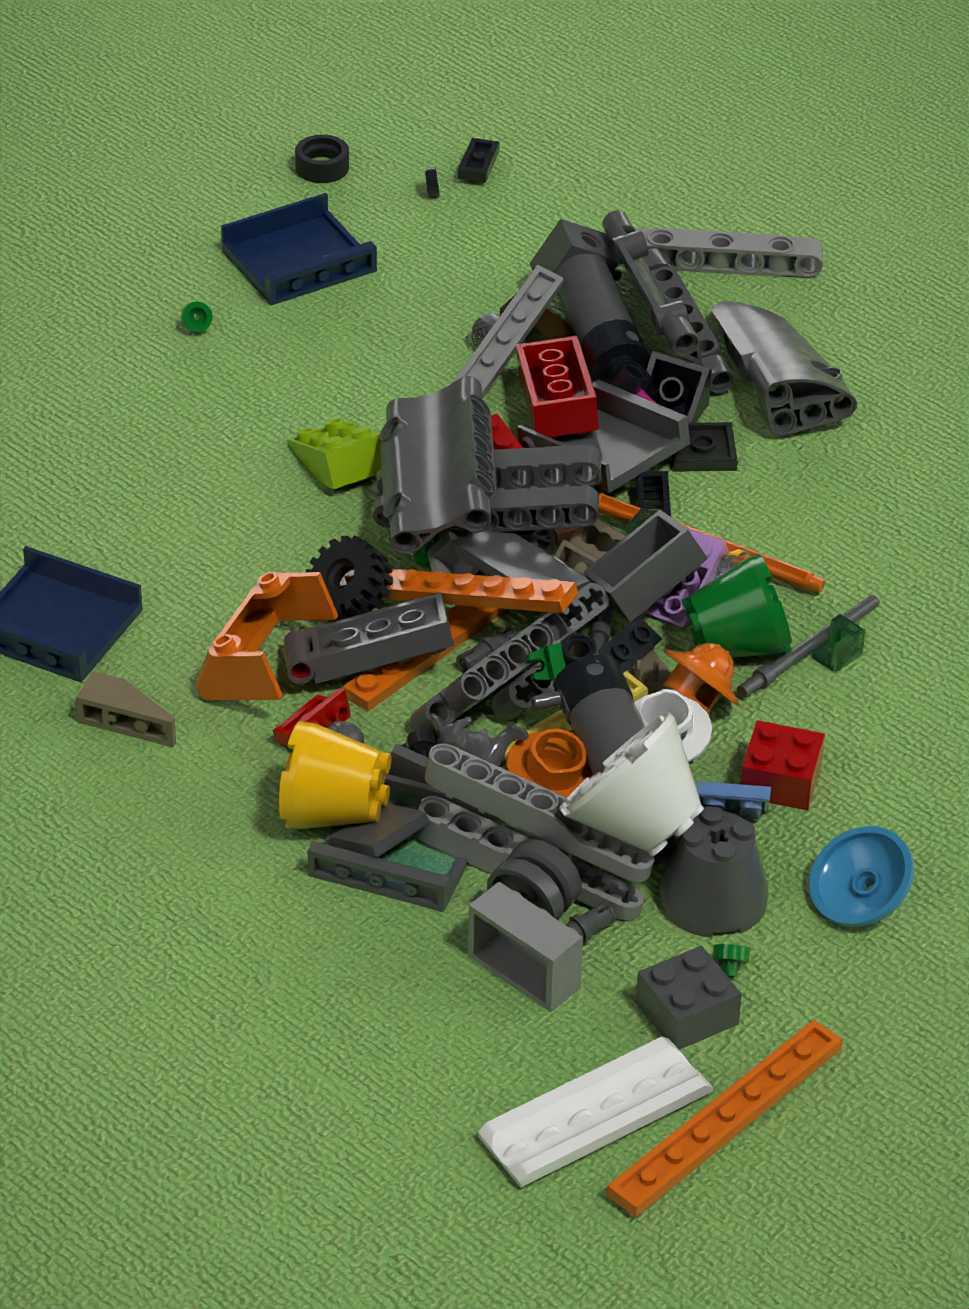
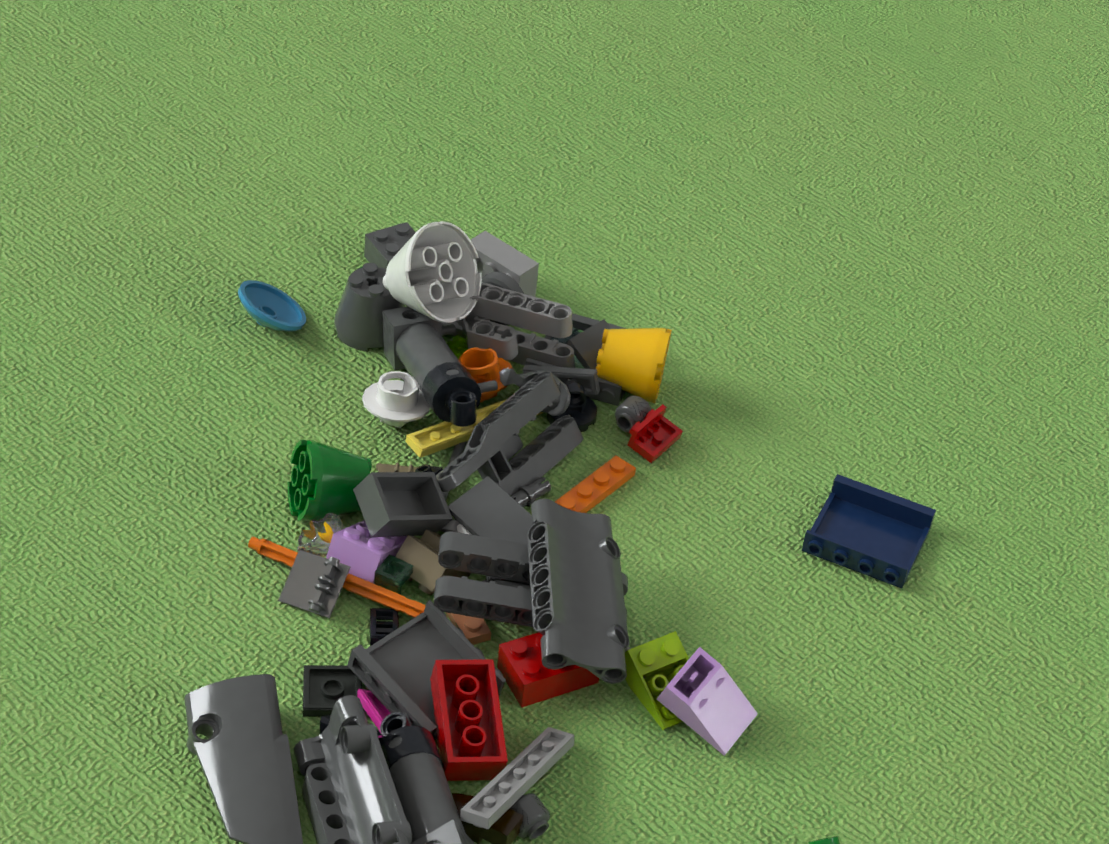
camera: 175 degrees right, 0 degrees up
dark tan slope [76,671,176,748] -> none
orange windscreen [195,572,338,700] -> none
dark grey hinge [284,592,454,684] -> none
black tyre [306,535,393,622] -> none
orange plate [339,569,578,613] -> none
white plate [478,1037,713,1188] -> none
green tile [526,643,566,682] -> none
orange plate [607,1020,843,1218] -> none
orange helmet [663,643,740,714] -> none
medium blue tile [697,781,771,819] -> none
dark grey bar [737,595,879,698] -> none
red brick [740,720,825,811] -> none
clear green panel [812,614,865,674] -> none
none -> dark grey hinge [278,549,351,619]
none -> lavender slope [657,647,758,756]

